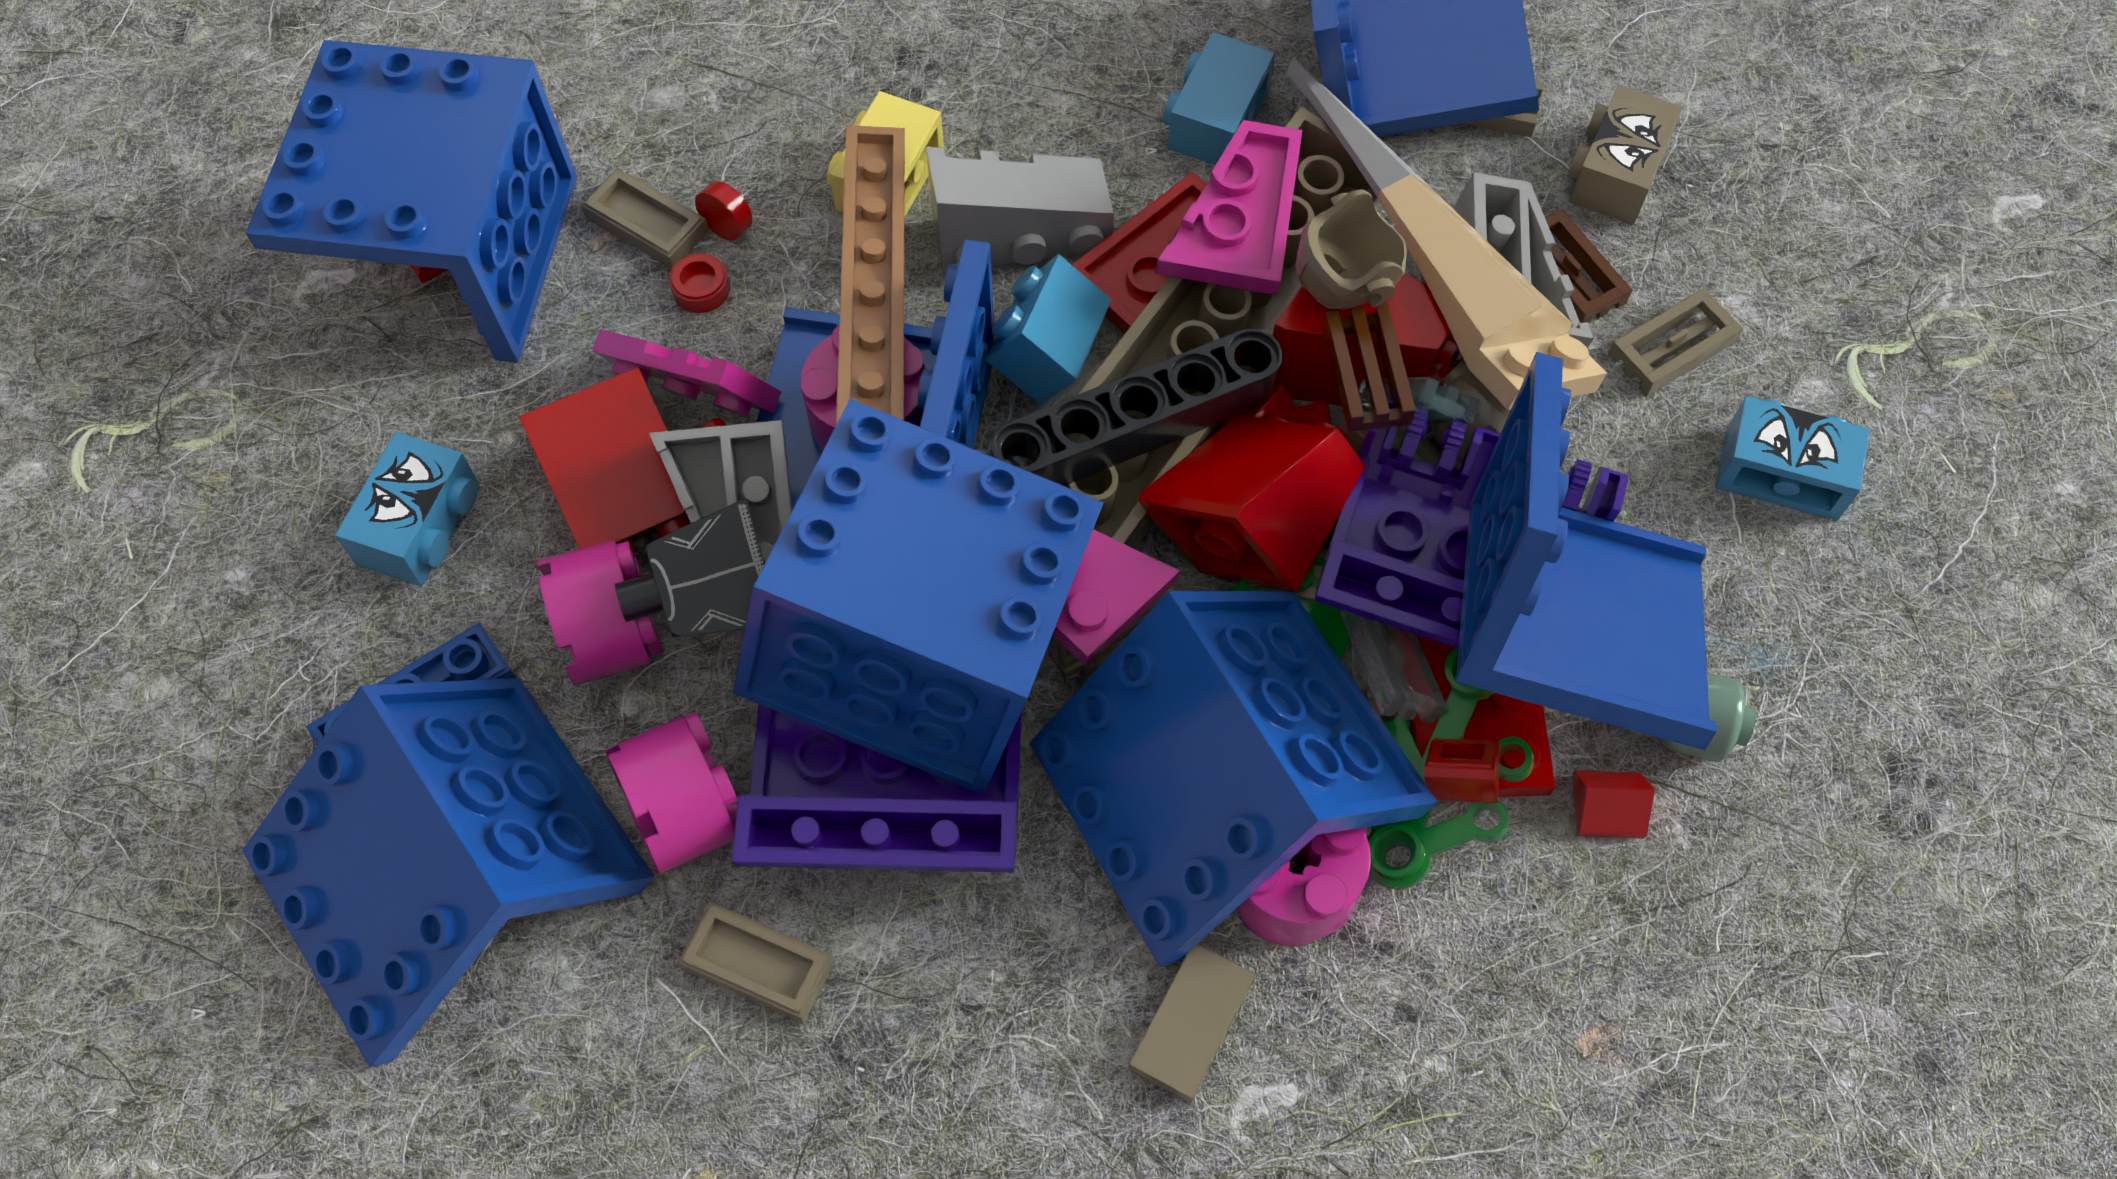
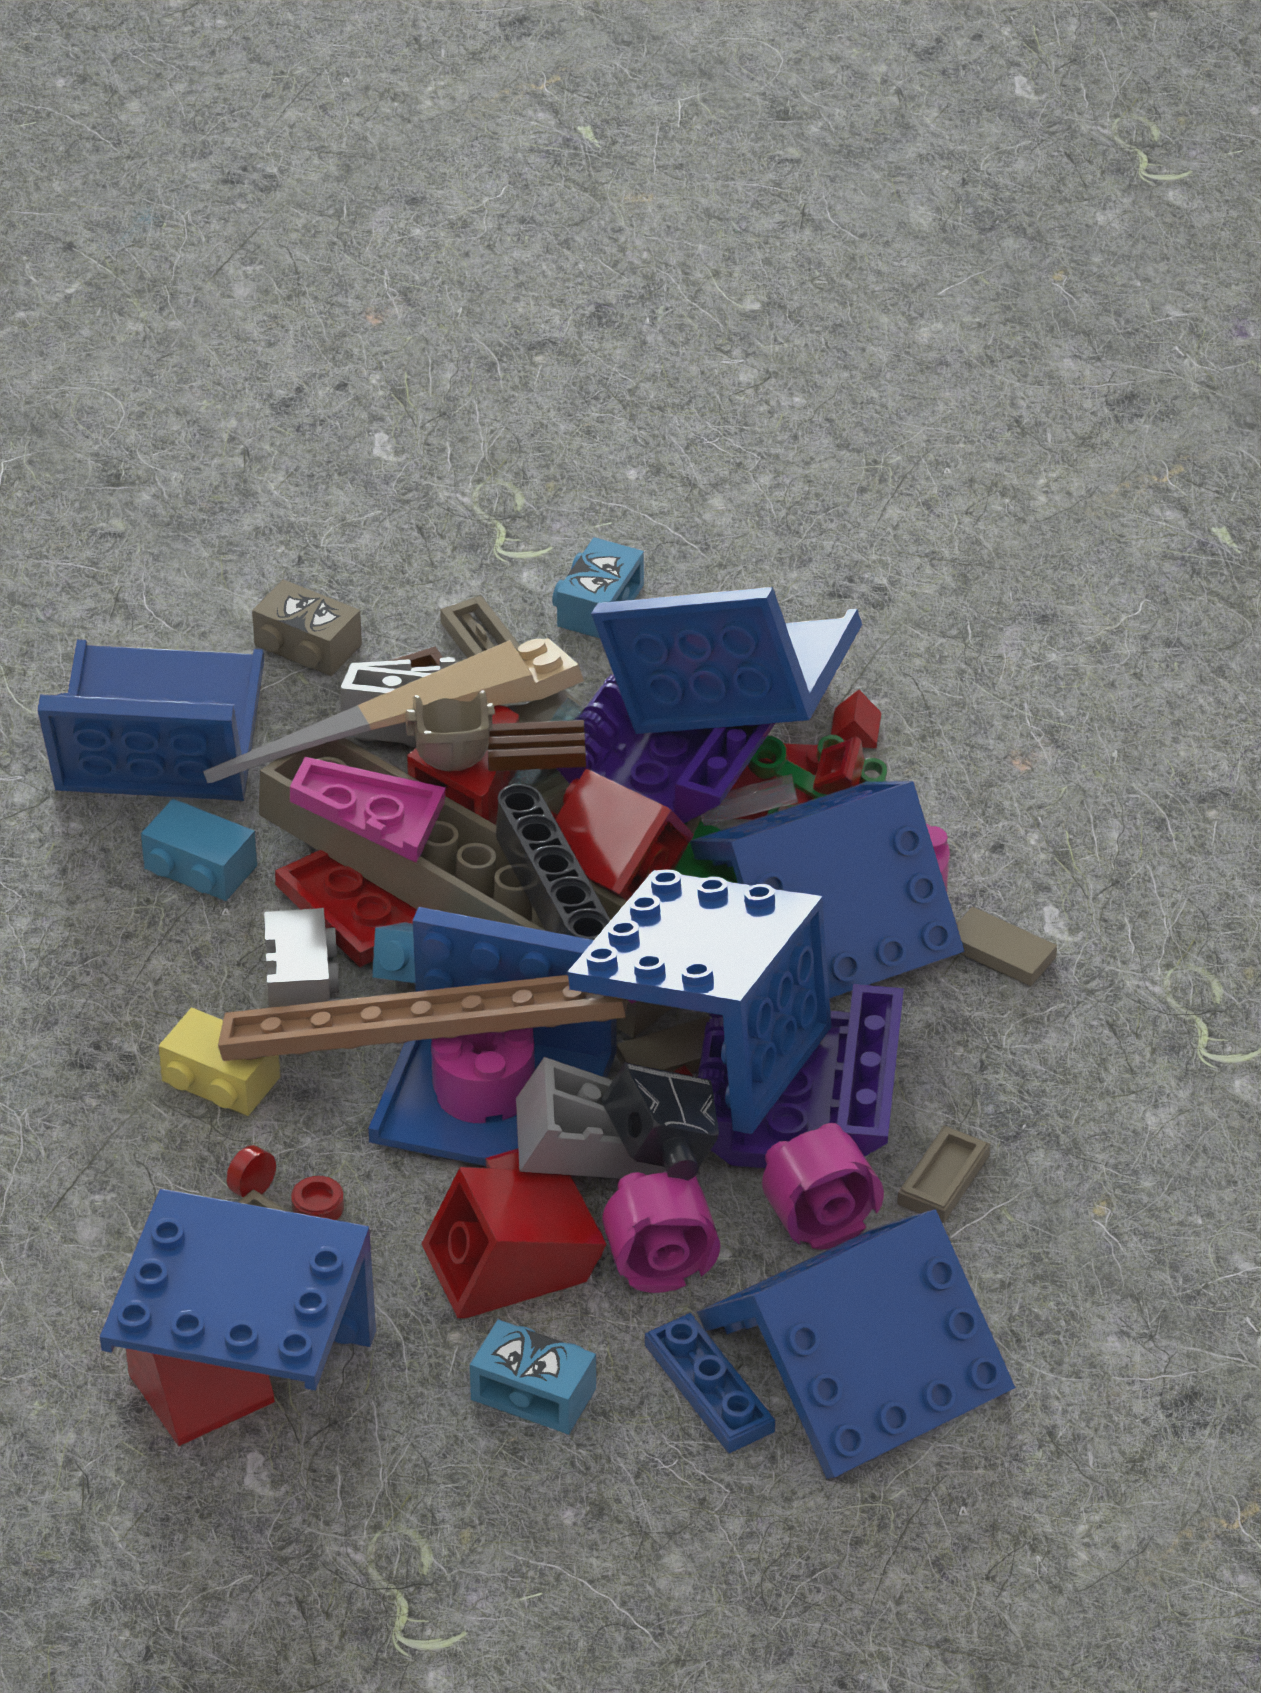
camera: 85 degrees left, 20 degrees down
dark pink wing [592,329,782,417] -> none

